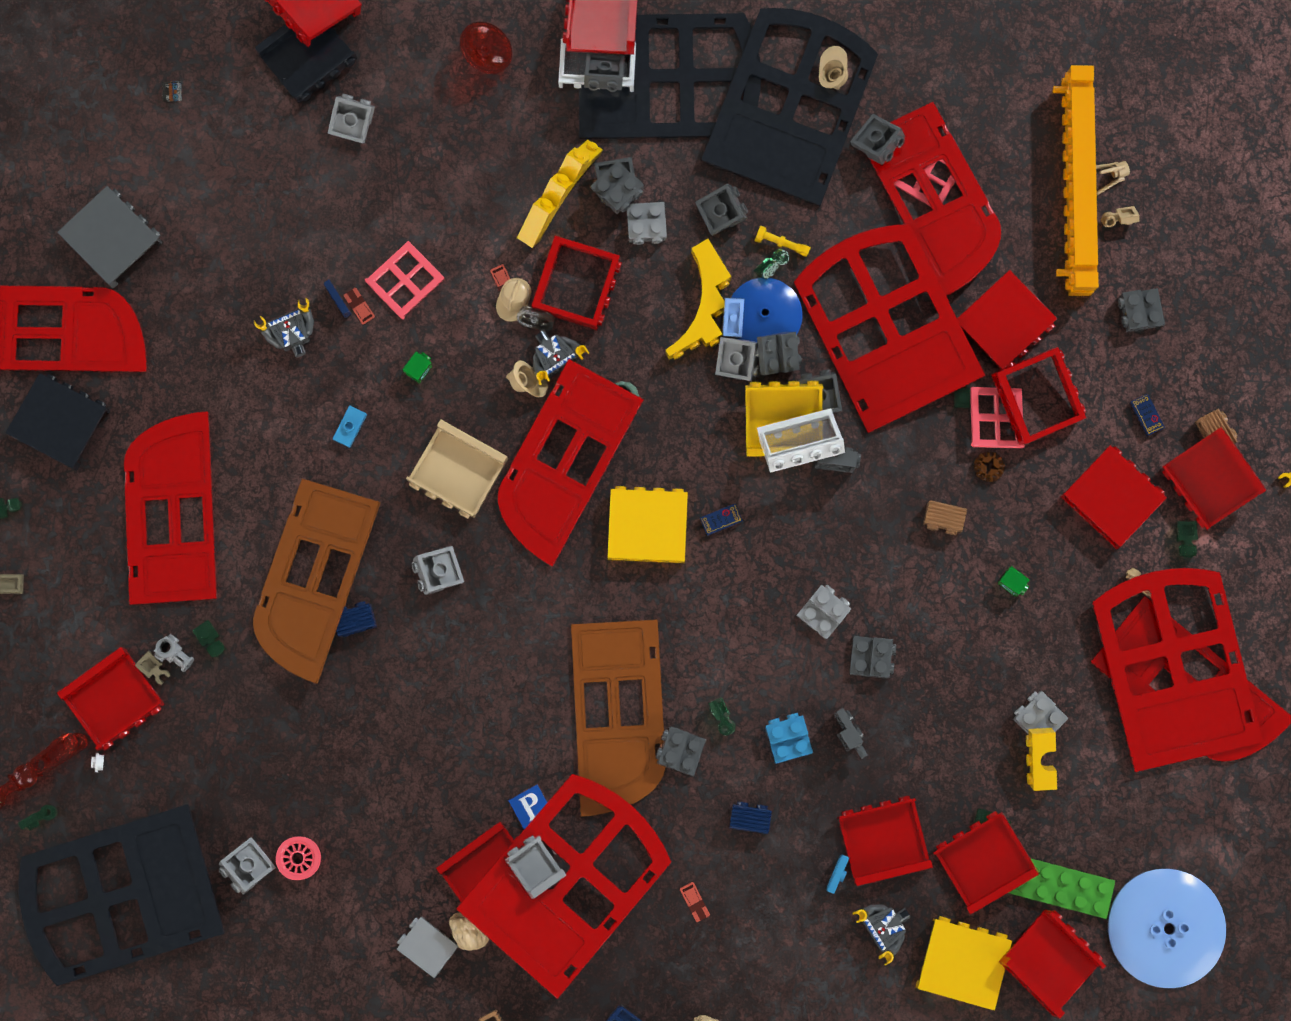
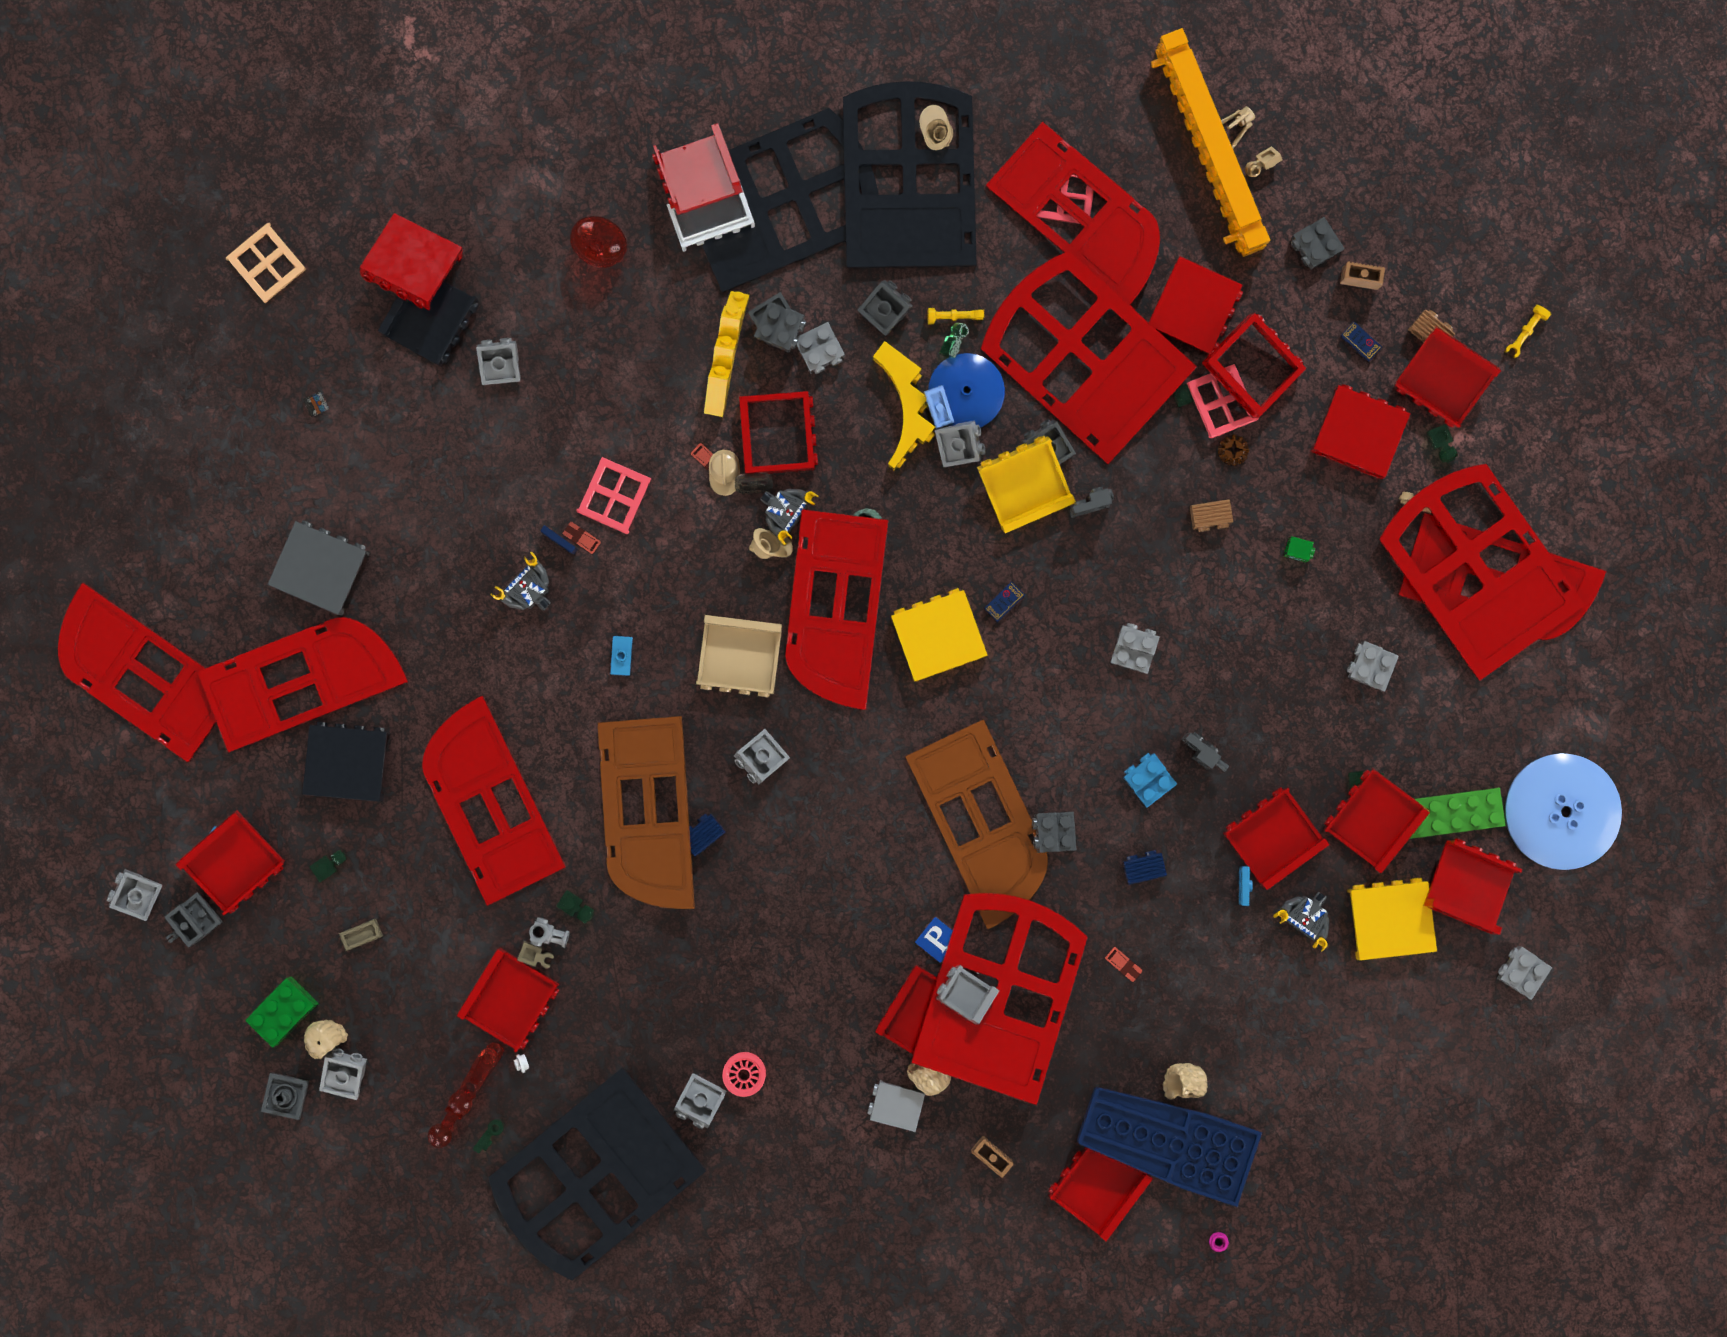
camera: 20 degrees left, 5 degrees up
green brick [402,352,433,384] -> none
dark grey plate [584,53,625,92] -> none
clear green plate [708,697,736,736] -> none
dark grey plate [757,332,802,375] -> none
white window [757,408,845,473] -> none
dark grey plate [849,636,896,679] -> none
dark grey plate [850,114,905,165] -> none
yellow arch [1026,728,1057,791] -> none
none -> medium nougat brick [1340,261,1385,290]

